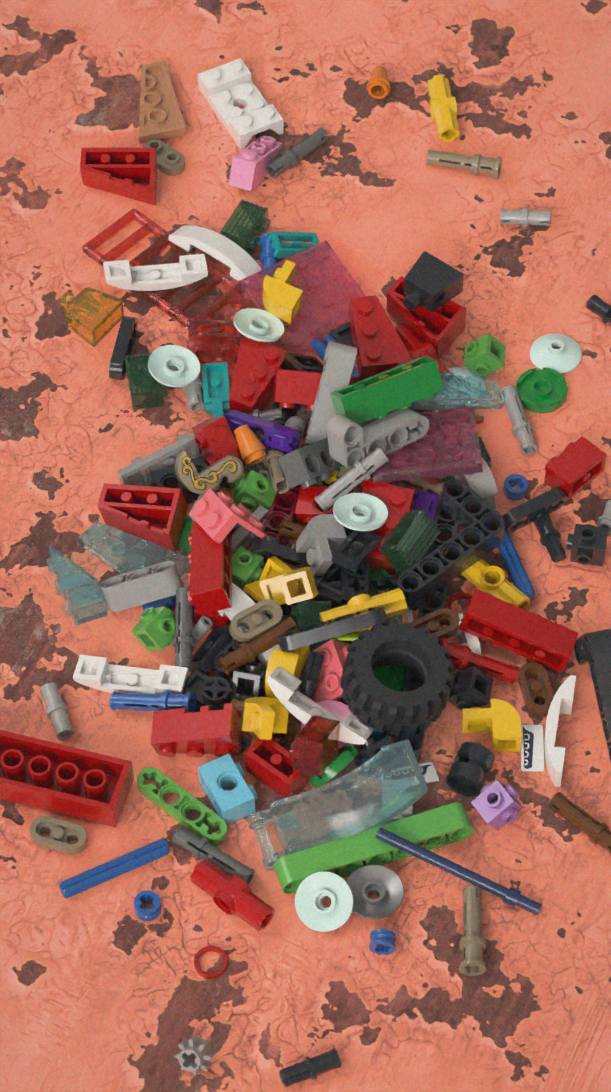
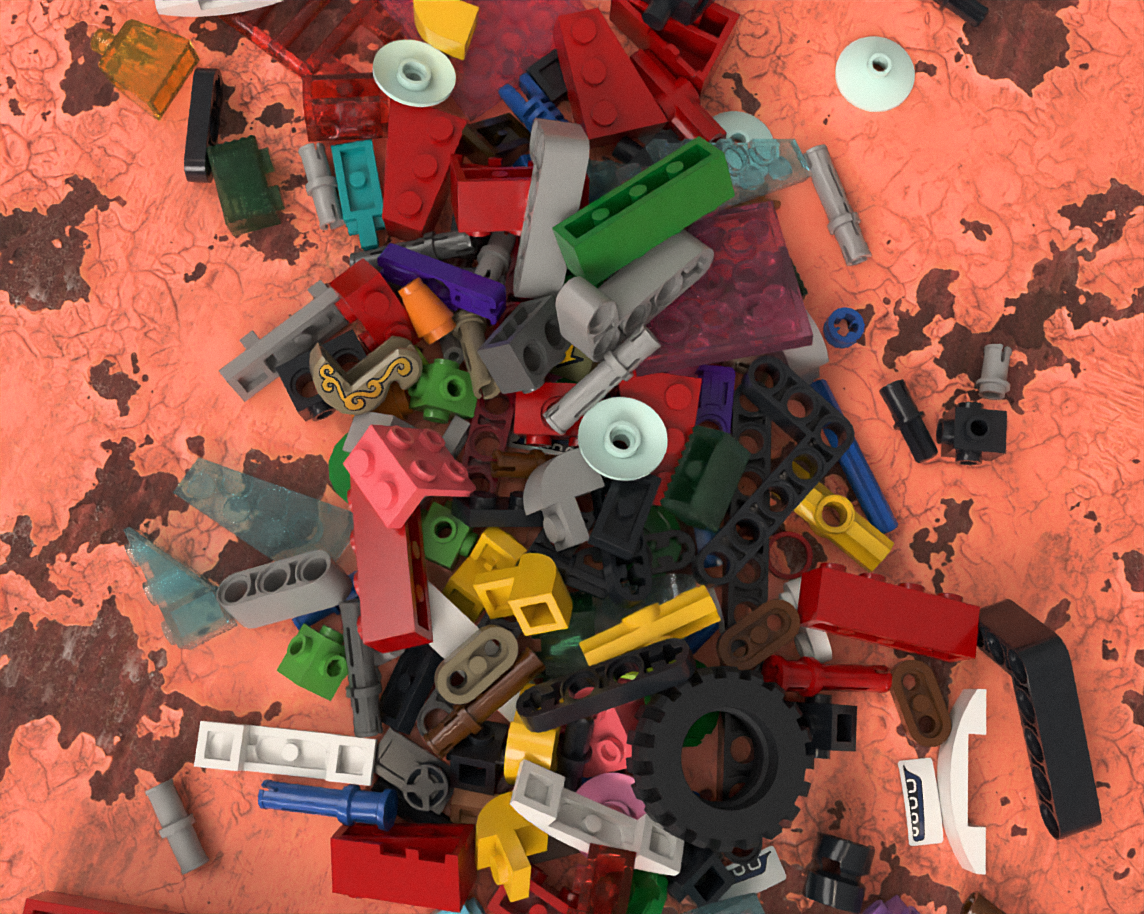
camera: 15 degrees left, 25 degrees up
red wedge [97,483,188,552] -> none
light aqua dish [148,345,200,387] -> none
yellow brick [462,698,522,752] -> none
bright green brick [464,333,506,378] -> none
black beam [502,487,568,533] -> none
green tile [516,368,568,414] -> none
red brick [544,436,606,500] -> none

